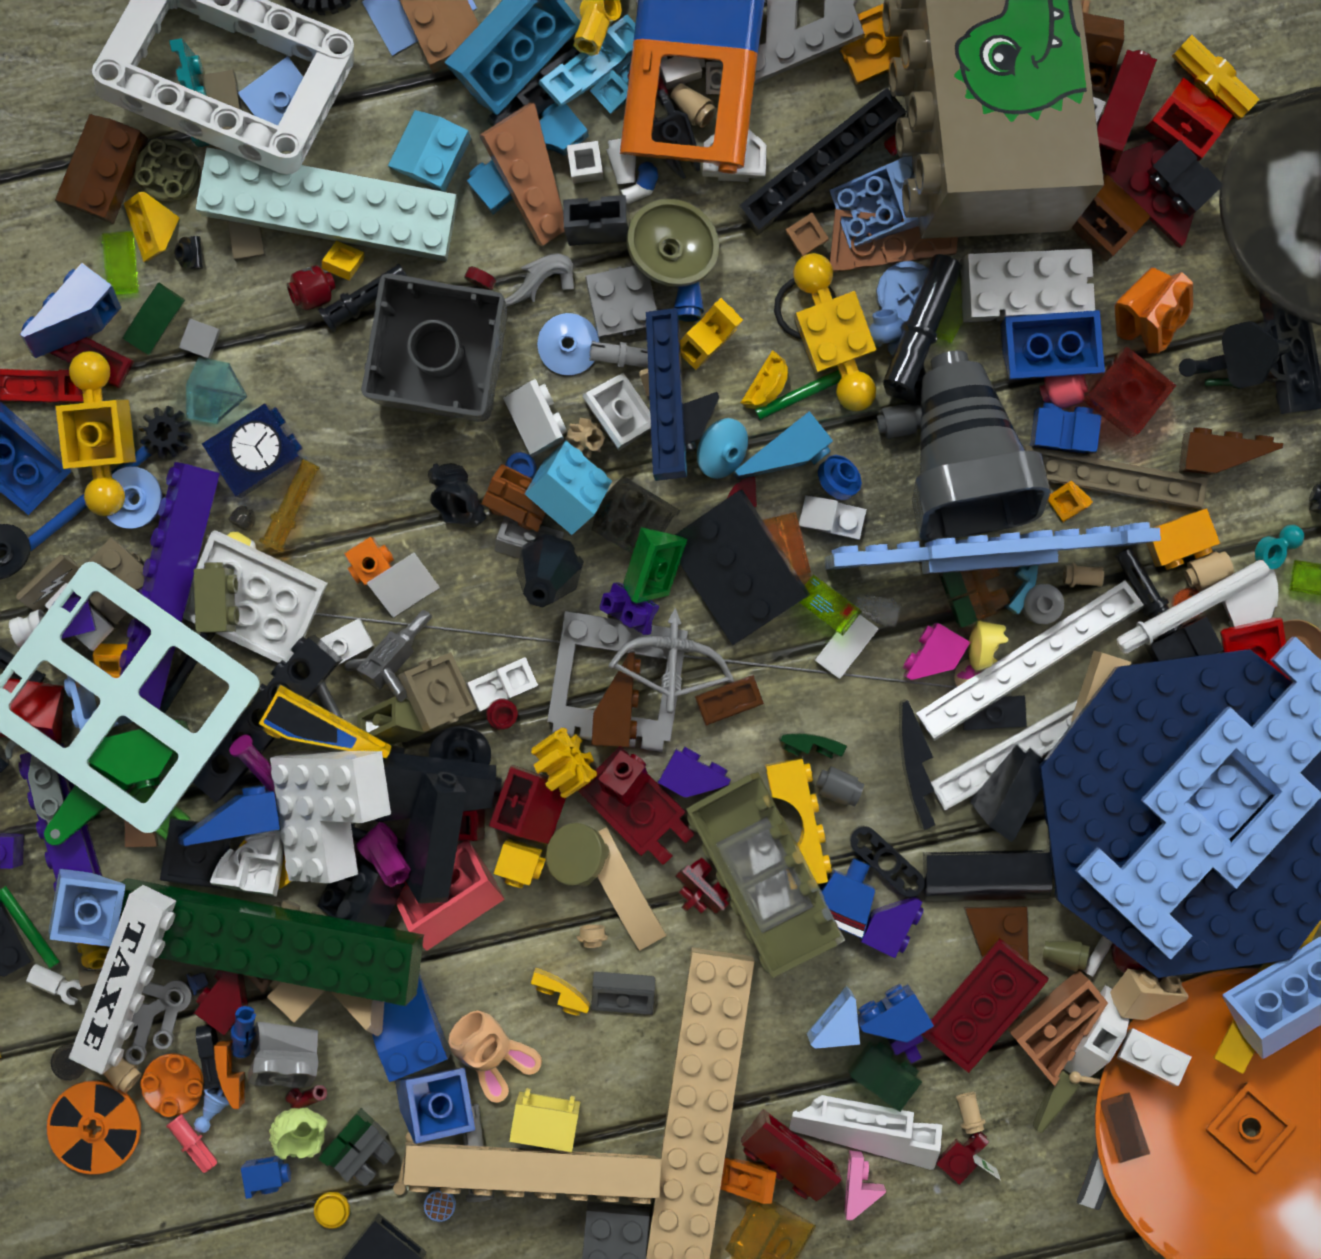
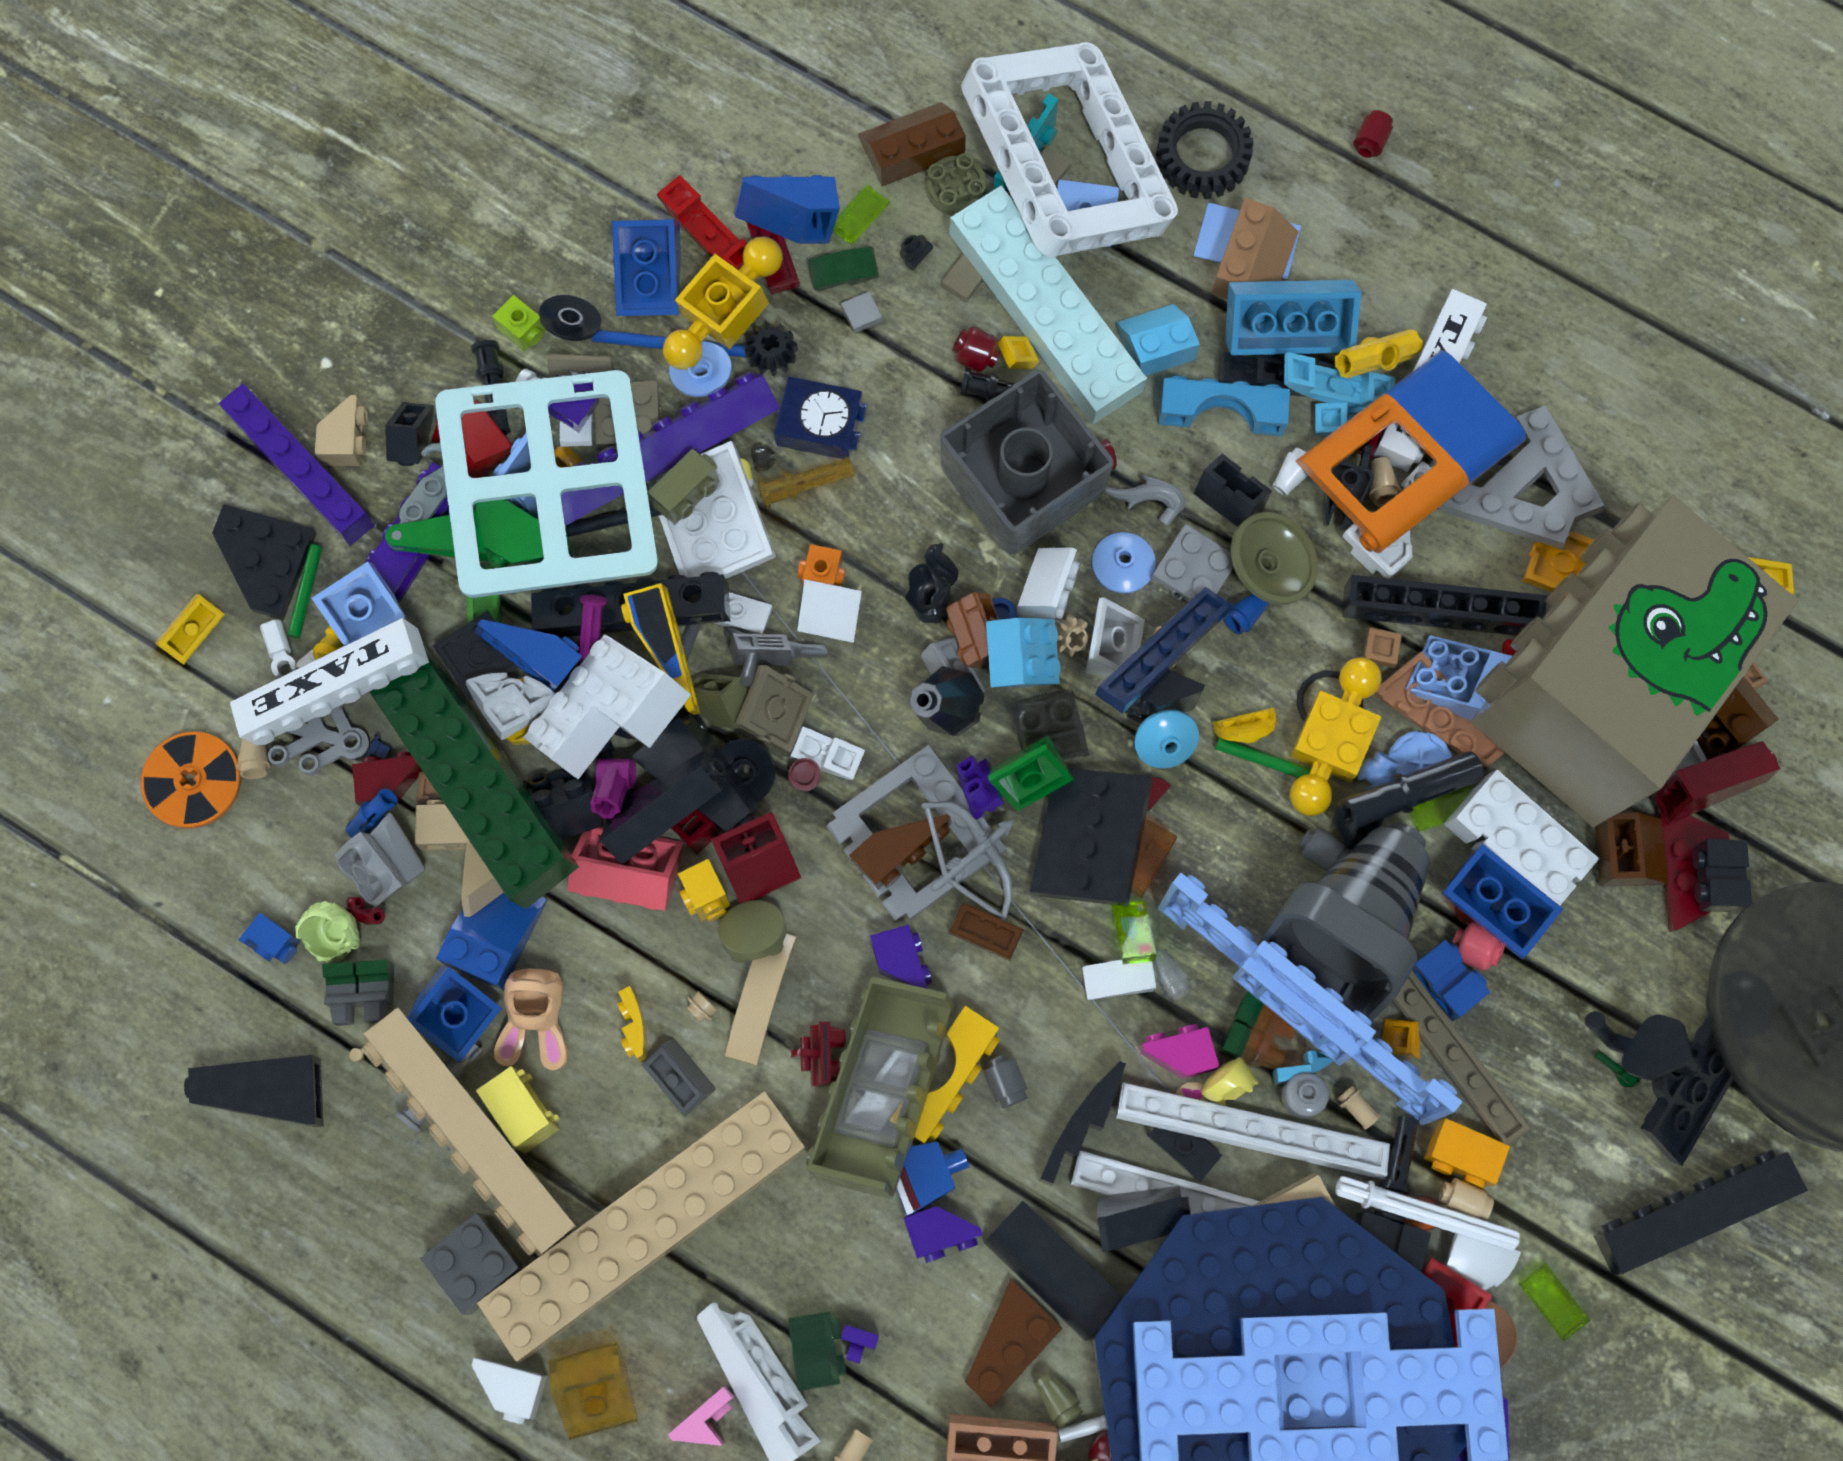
camera: 45 degrees right, 15 degrees down
clear smoke piece [50,1044,87,1081] -> none
yellow slope [123,192,180,262] -> none
medium nougat tile [124,820,158,847] -> none
orange dish [140,1053,204,1117] -> none
coral axle [166,1114,217,1173] -> none
clear light blue slope [186,357,248,424] -> none
light blue piece [194,1087,230,1133] -> none
black piece [196,1024,221,1090] -> none
orange slope [214,1041,245,1109] -> none
yellow piece [314,1192,350,1229] -> none
tile [424,1188,456,1222] -> none
nougat wing [479,103,565,246] -> none
yellow gear [531,727,597,798] -> none
white brick [567,141,603,184] -> none
dark red tile [578,746,695,865] -> none
light grey pin [589,341,648,368] -> none
dark red brick [598,750,650,807] -> none
arm [621,162,659,204] -> none
yellow brick [680,298,743,370] -> none
orange slope [720,1158,776,1204] -> none
dark azure slope [733,411,833,480] -> none
dark red slope [741,1109,842,1202] -> none
dark green slope [779,733,847,759] -> none
white slope [798,496,867,540] -> none
light blue slope [806,986,860,1049] -> none
blue plate [818,455,862,500] -> none
black beam [850,825,925,897] -> none
blue slope [857,984,934,1043] -> none
dark red plate [921,938,1049,1073] -> none
clear red brick [1083,347,1177,438] -> none
orange piece [1115,267,1193,353] -> none
red slope [1145,77,1233,162] -> none
yellow piece [1172,35,1259,120] -> none
reddish brown slope [1179,427,1284,475] -> none
teal plate [1255,525,1305,569] -> none

